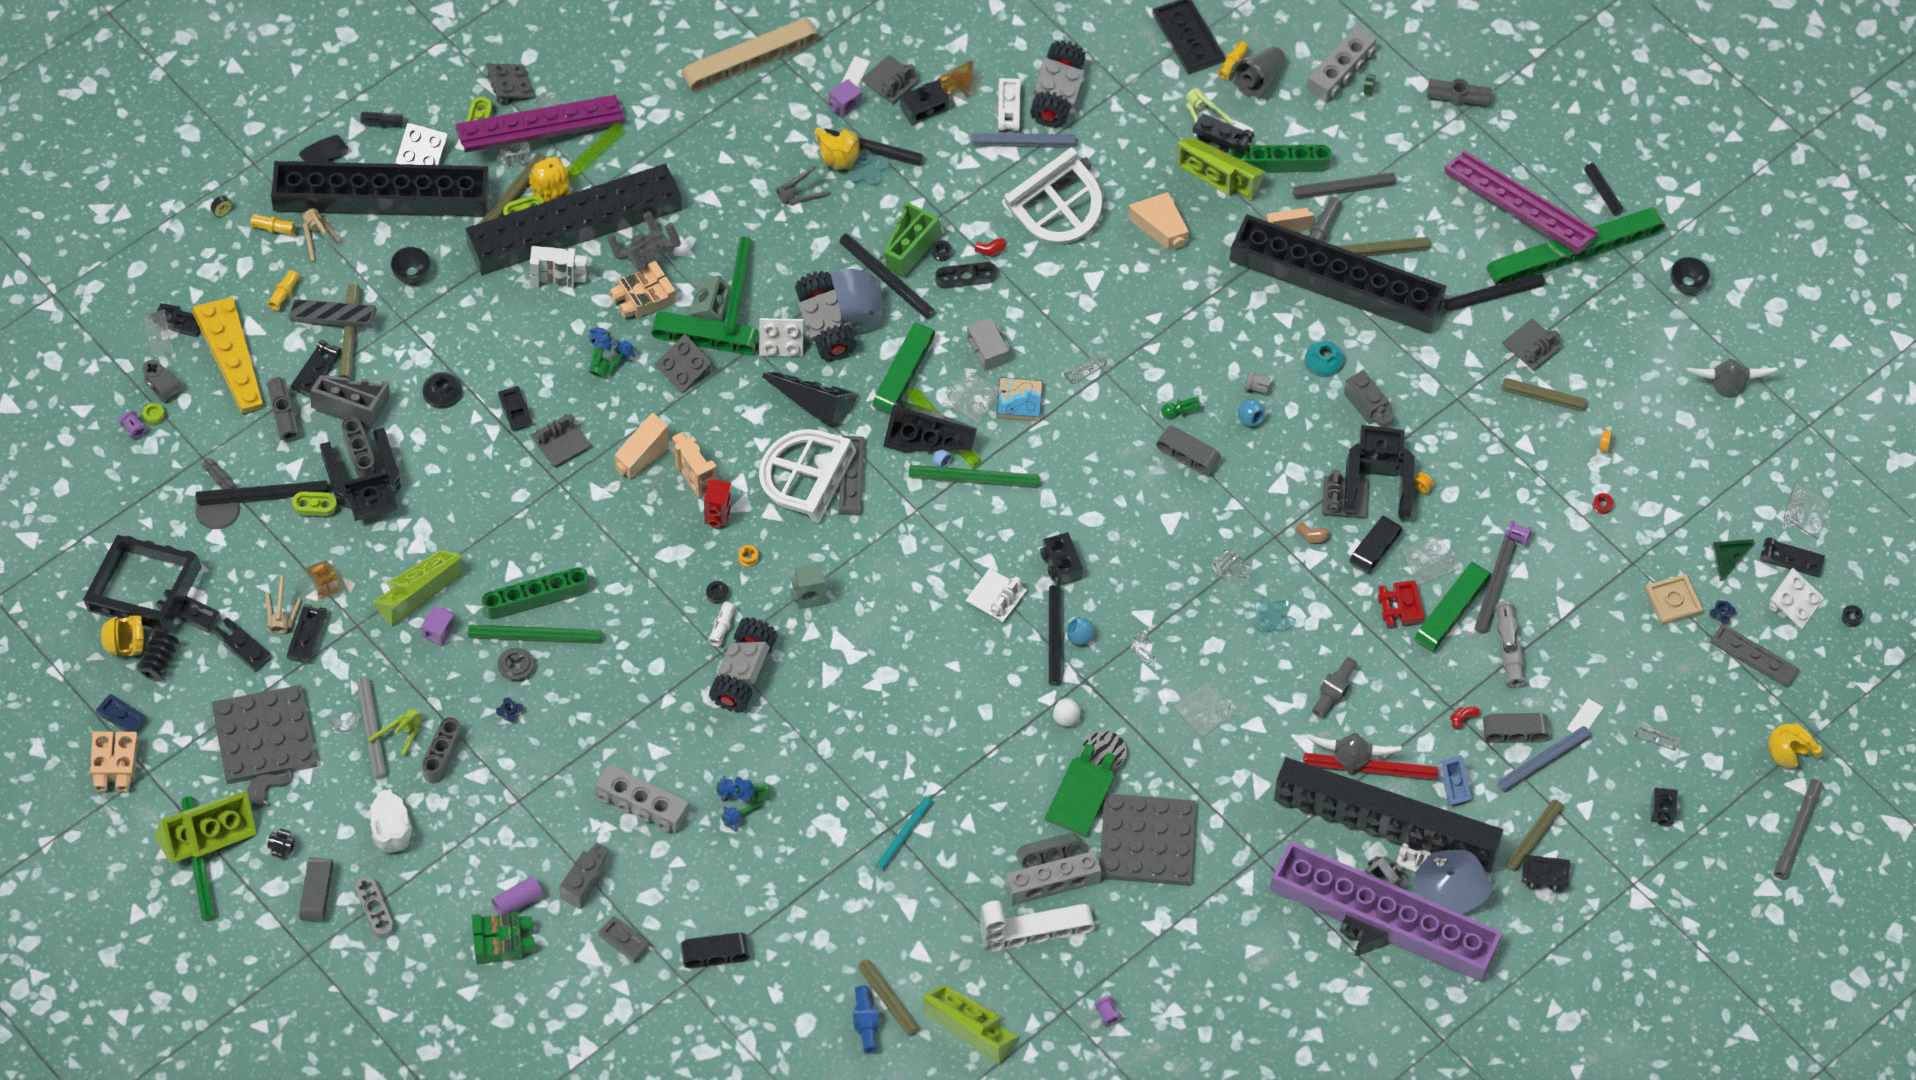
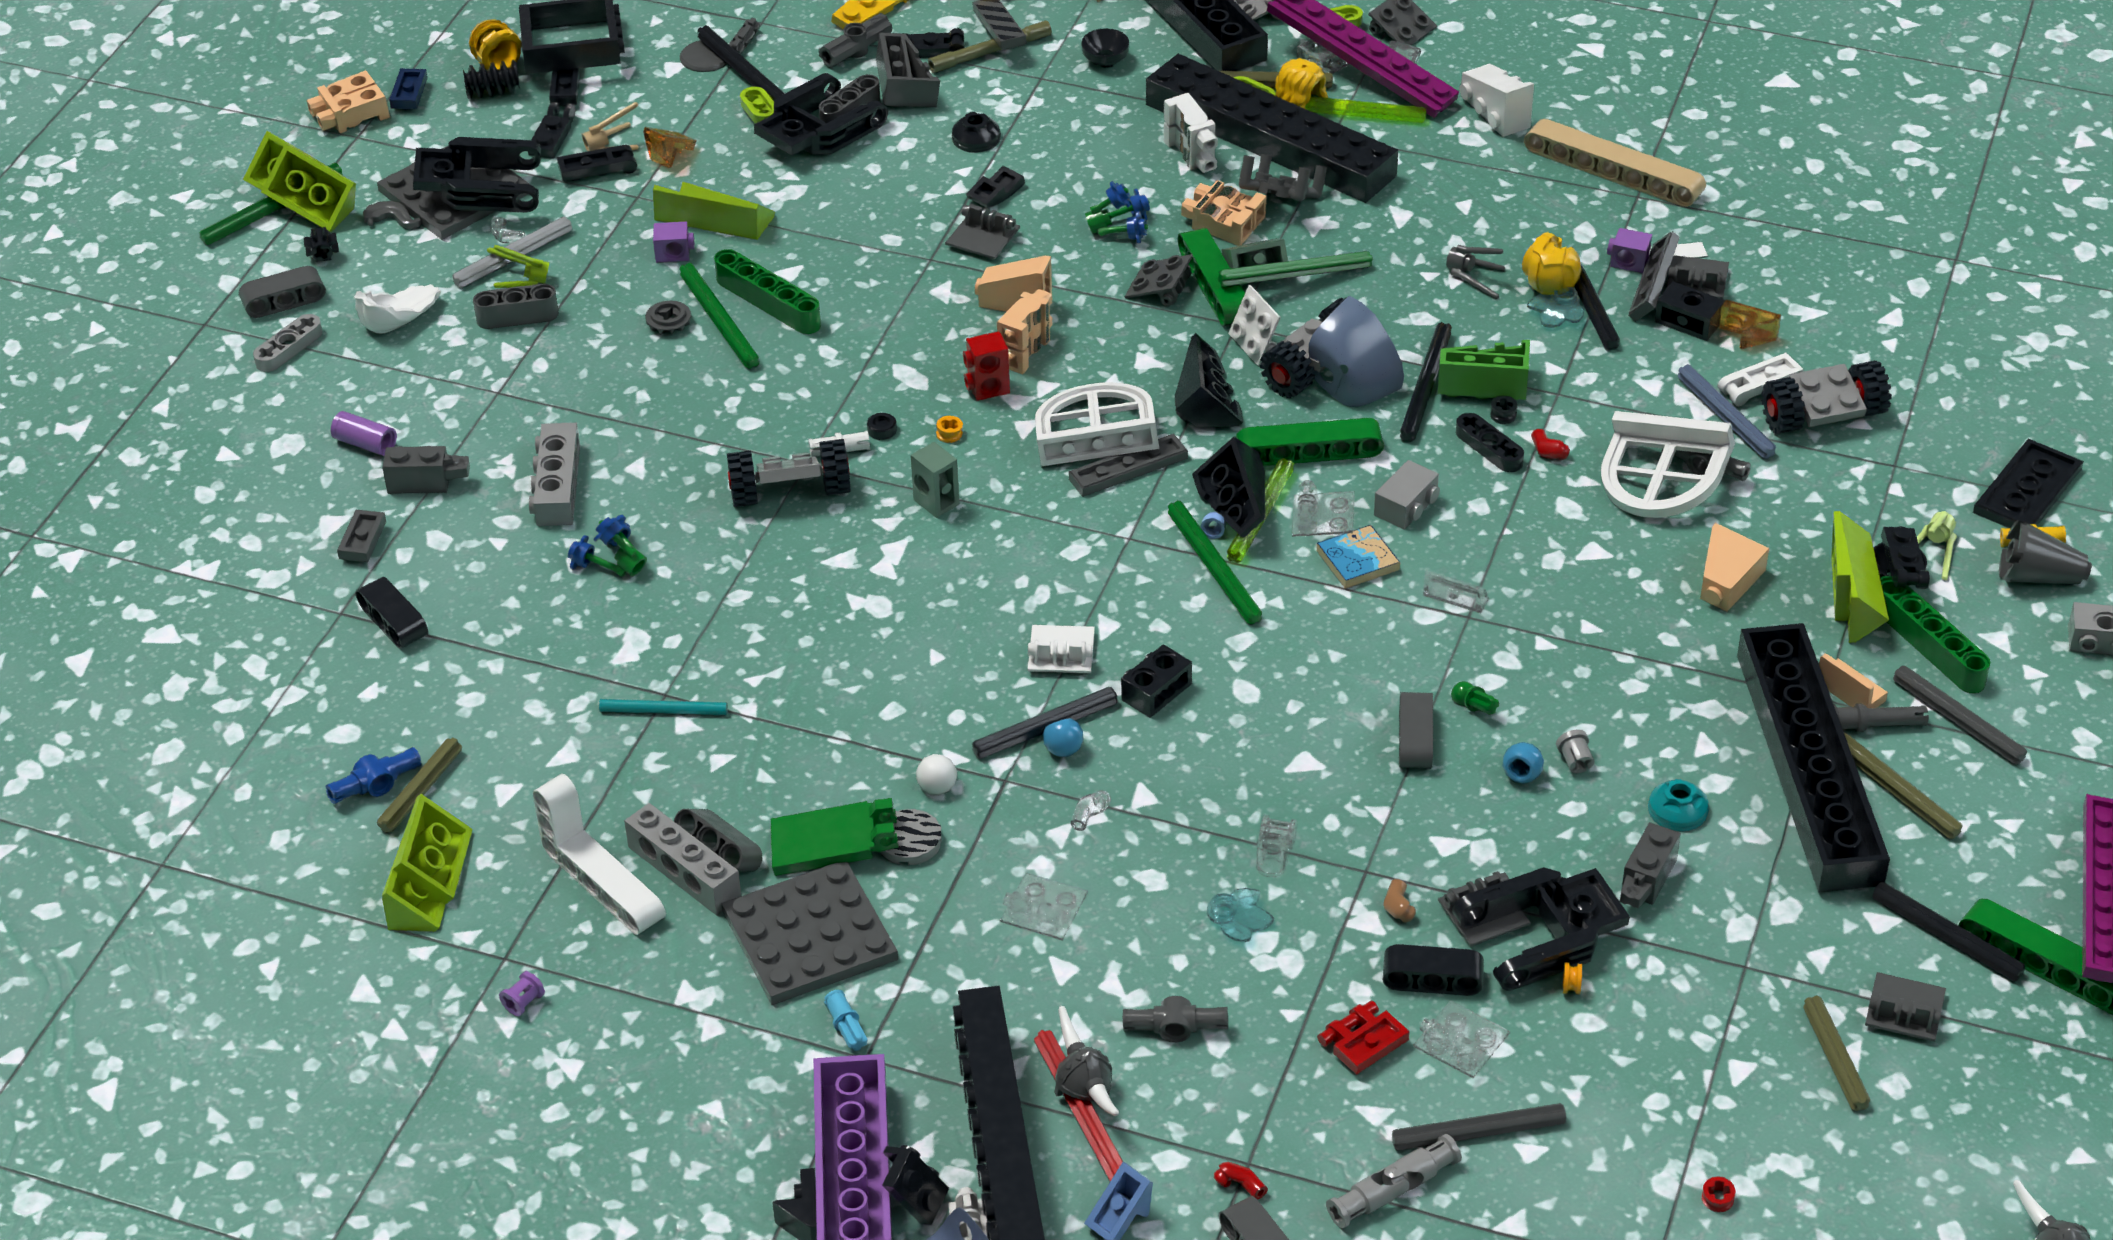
camera: 65 degrees right, 15 degrees down
green hips [472,912,535,965] -> none
dark blue plate [496,697,523,722] -> none
green beam [1414,561,1492,652] -> none
medium lavender bush [1505,520,1532,546] -> none
light orange tile [1600,430,1612,452] -> none
none -> black plate [413,137,541,213]
none -> medium azure axle [824,990,867,1051]
none -> white wedge [1459,64,1534,137]
none -> dark grey tile [1628,231,1680,322]

